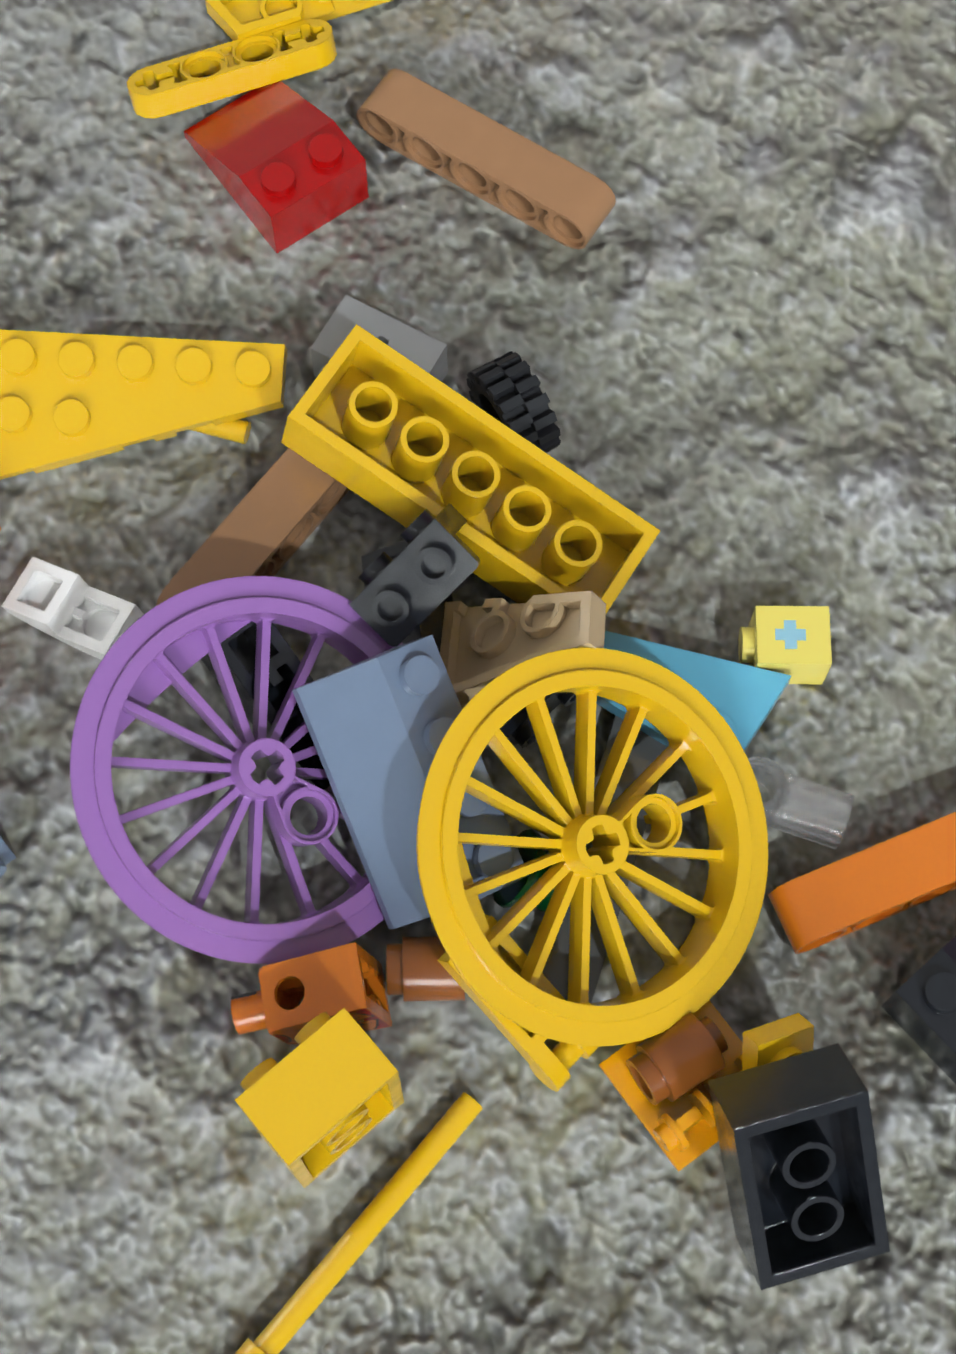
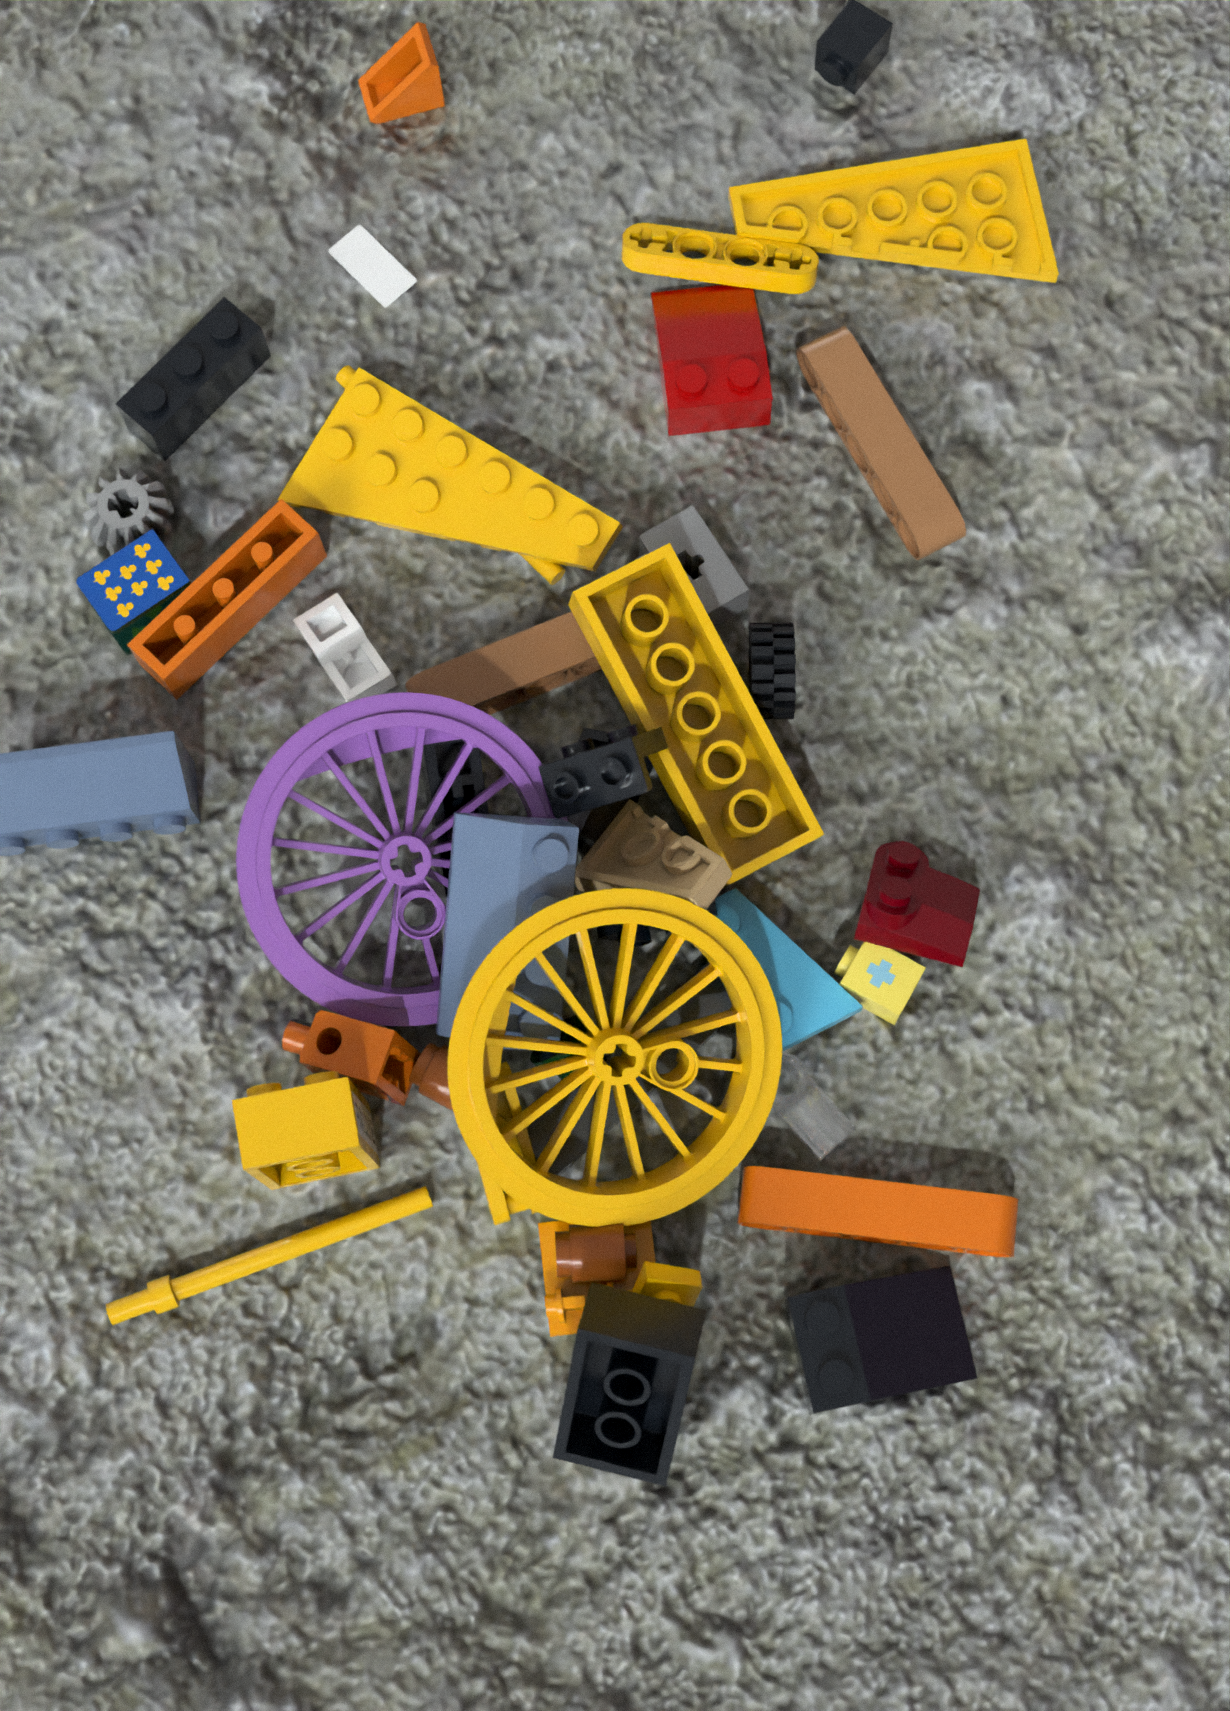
camera: 35 degrees right, 5 degrees up
none -> dark red slope [854,841,980,967]

